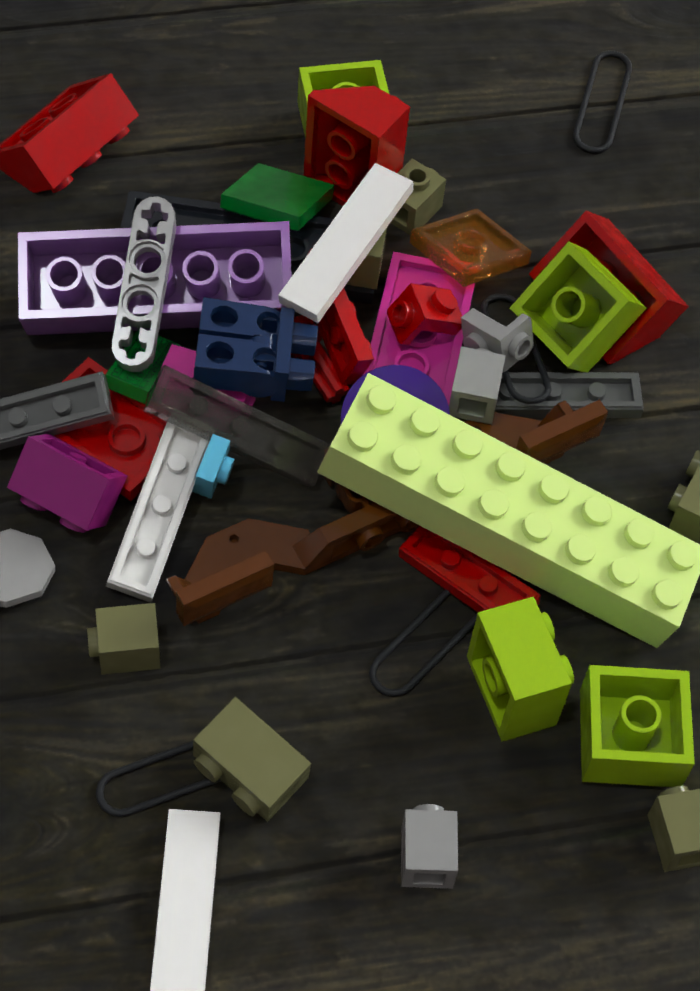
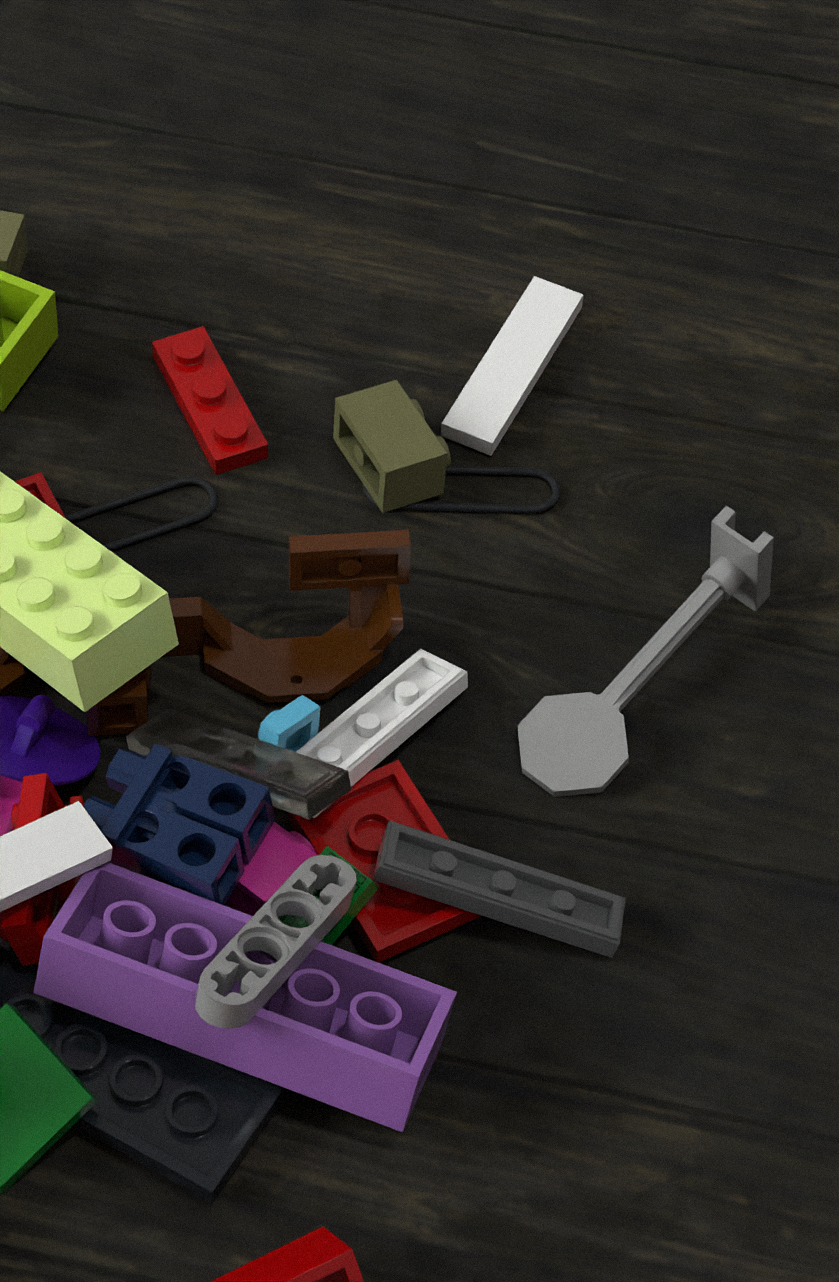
camera: 155 degrees left, 5 degrees down
magenta brick [7,434,128,533] -> none
olive brick [87,603,161,675] -> none
light grey brick [401,804,458,889] -> none
lime brick [467,596,574,742] -> none
none -> red plate [152,326,268,475]

